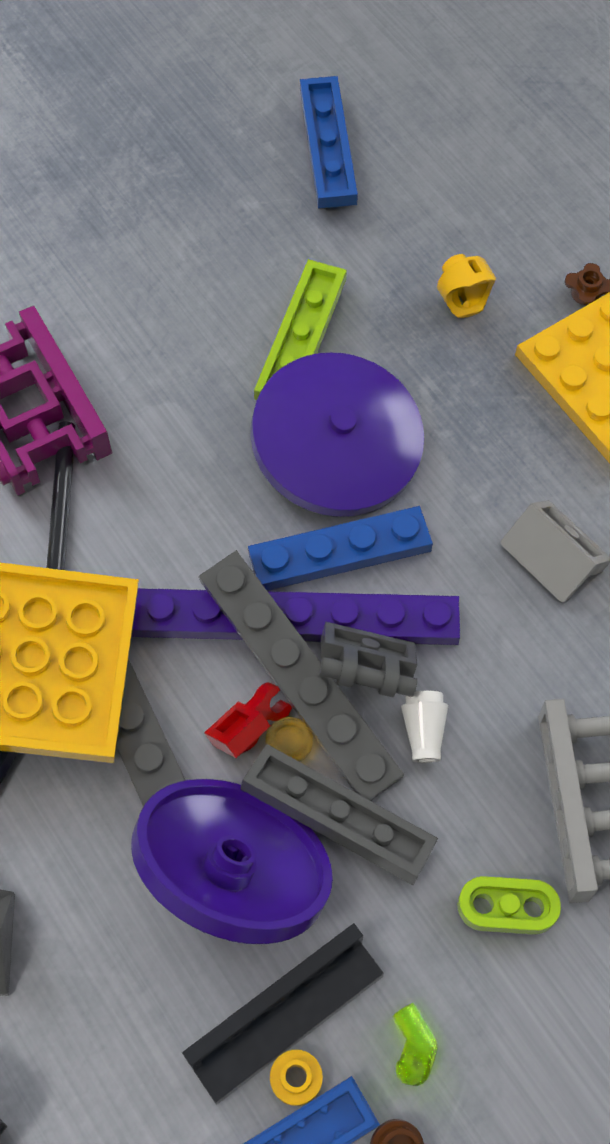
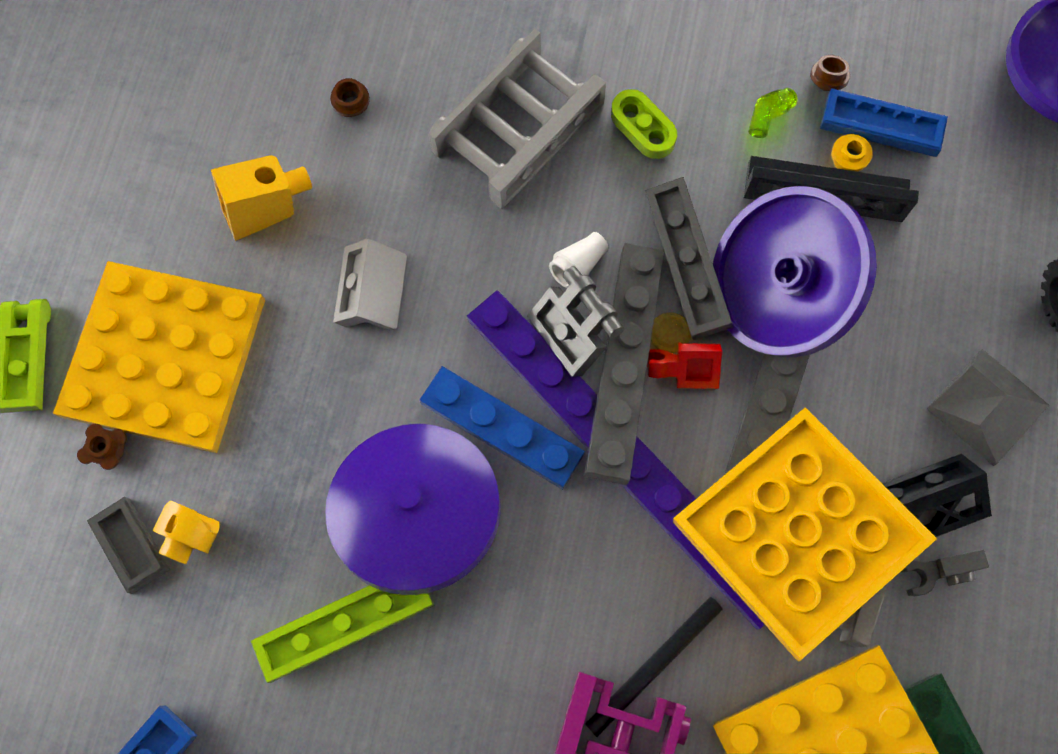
camera: 130 degrees left, 10 degrees up
none -> dark grey tile [87,497,170,594]

